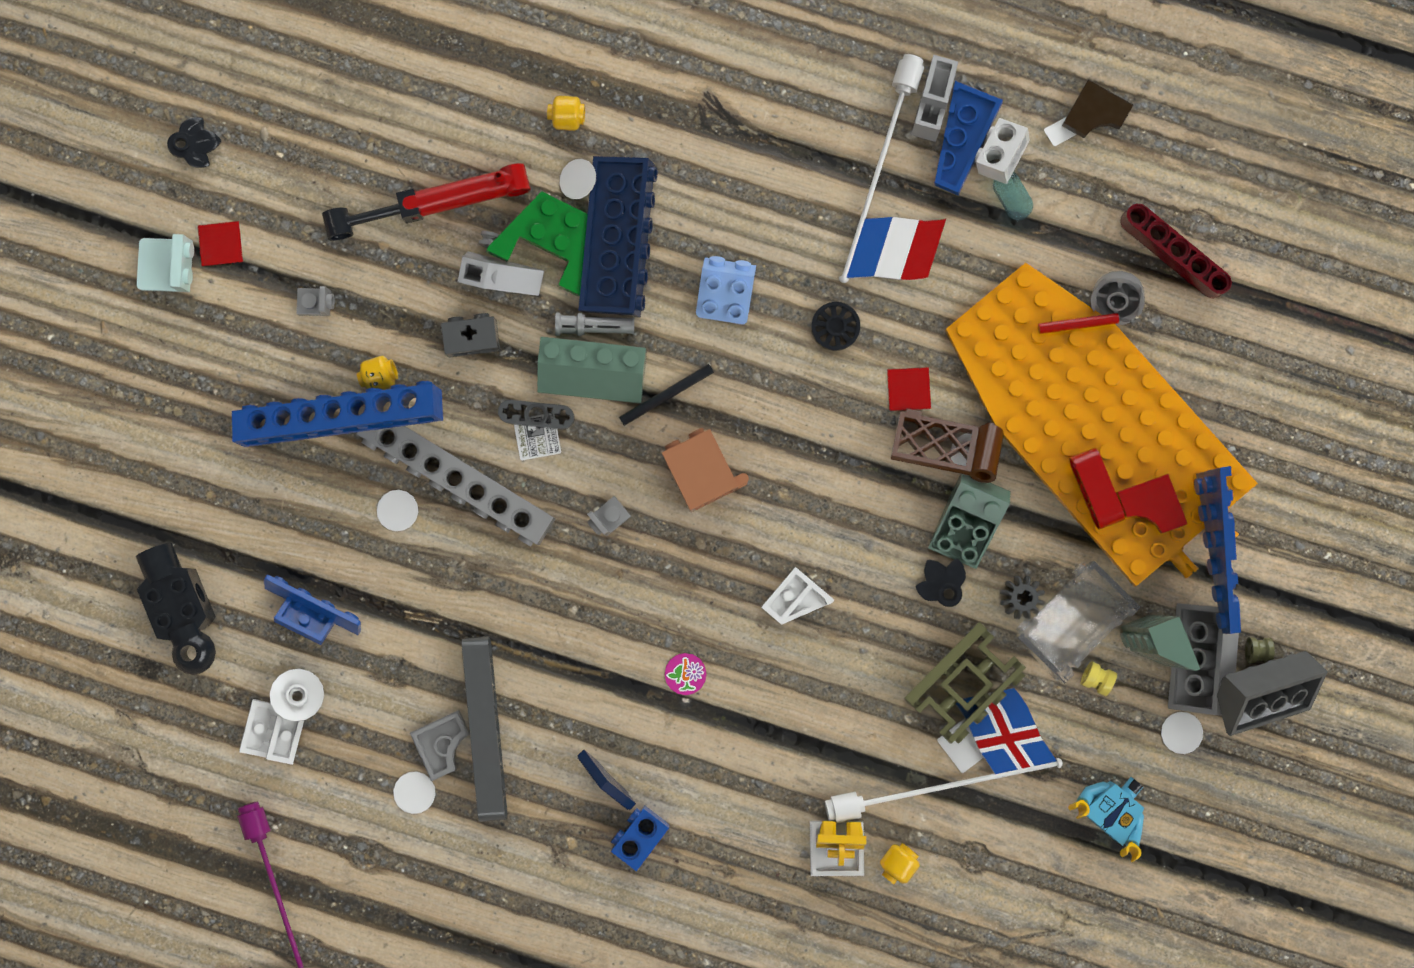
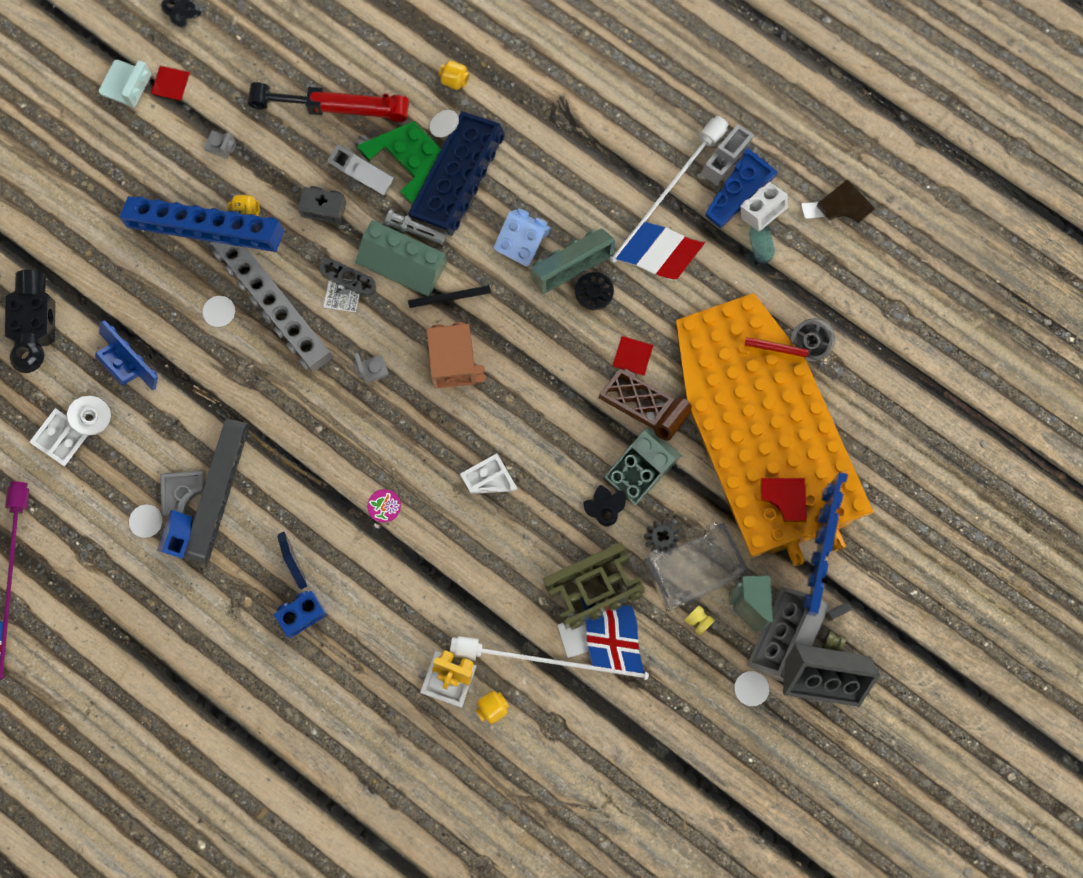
camera: 20 degrees right, 10 degrees down
medium azure torso [1068,777,1144,863] -> none
red beam [1069,448,1125,530] -> none
dark red beam [1120,203,1232,299] -> none
none -> blue slope [157,510,192,559]
none -> sand green slope [530,228,615,295]
none -> dark grey tile [825,602,852,621]

